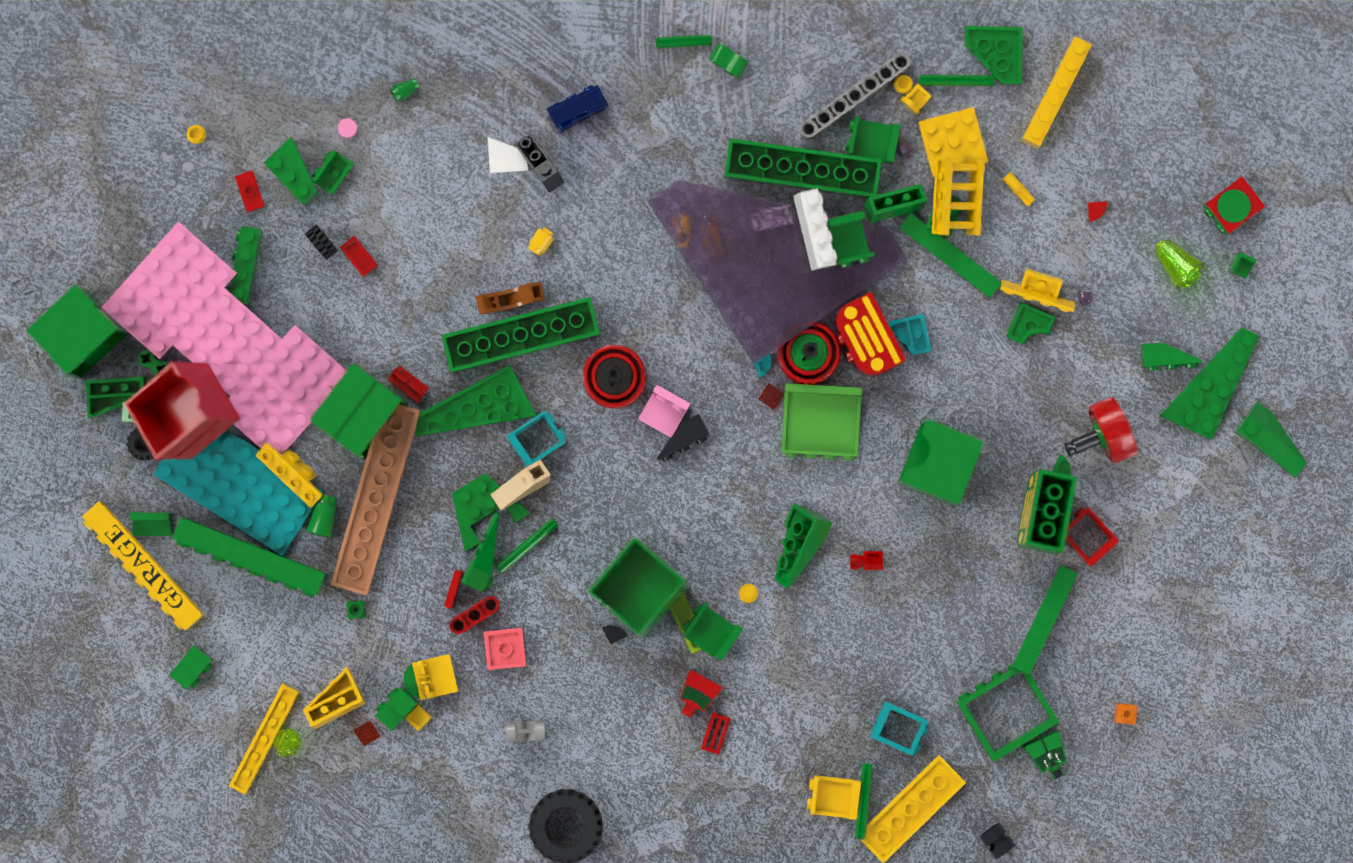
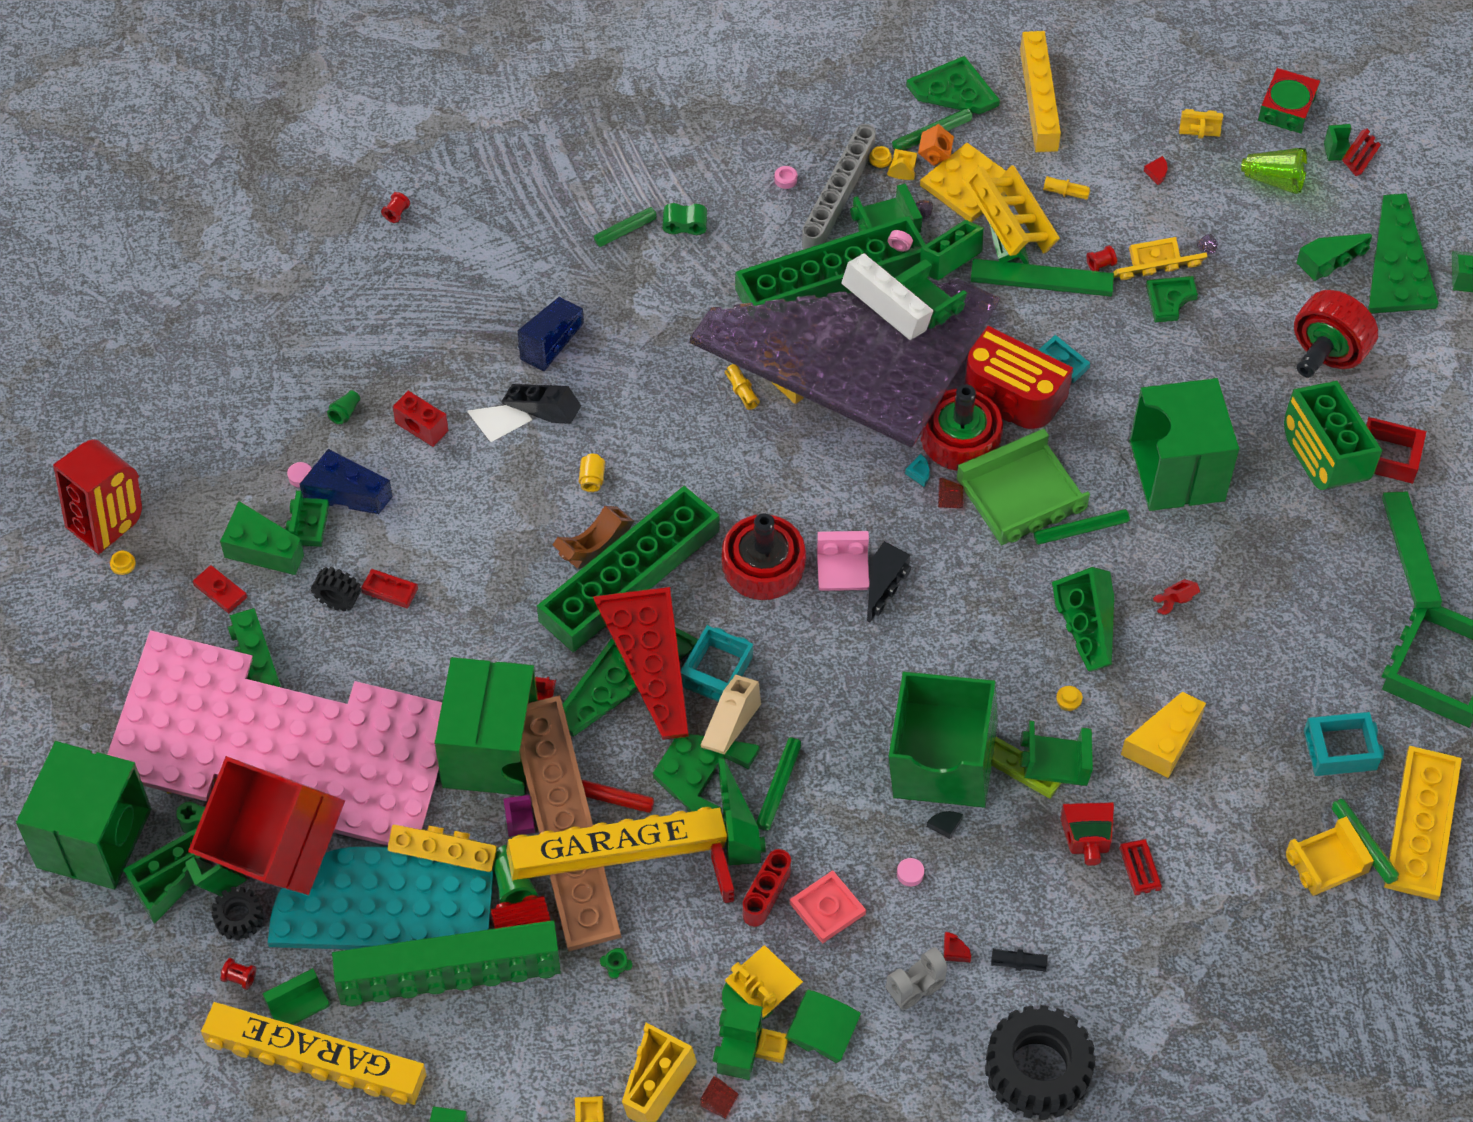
camera: 30 degrees left, 30 degrees down
none -> red brick [53,439,142,555]
none -> red bush [220,958,257,990]
none -> clear blue wedge [299,449,393,515]
none -> red brick [392,390,449,447]
none -> red brick [491,895,551,929]
none -> magenta panel [503,795,535,837]
none -> yellow brick [506,807,727,880]
none -> red axle [582,780,654,813]
none -> red wing [593,587,689,740]
none -> bright pink tile [774,166,798,189]
none -> green slope [785,989,861,1063]
none -> bright pink tile [888,230,913,252]
none -> bright pink tile [897,858,924,887]
none -> orange brick [918,124,954,166]
none -> red tile [943,932,971,963]
none -> black pin [991,948,1048,972]
none -> green axle [1034,509,1130,545]
none -> red bush [1086,245,1117,271]
none -> yellow wedge [1121,692,1206,778]
none -> yellow hips [1179,109,1223,139]
none -> red tile [1342,128,1381,176]

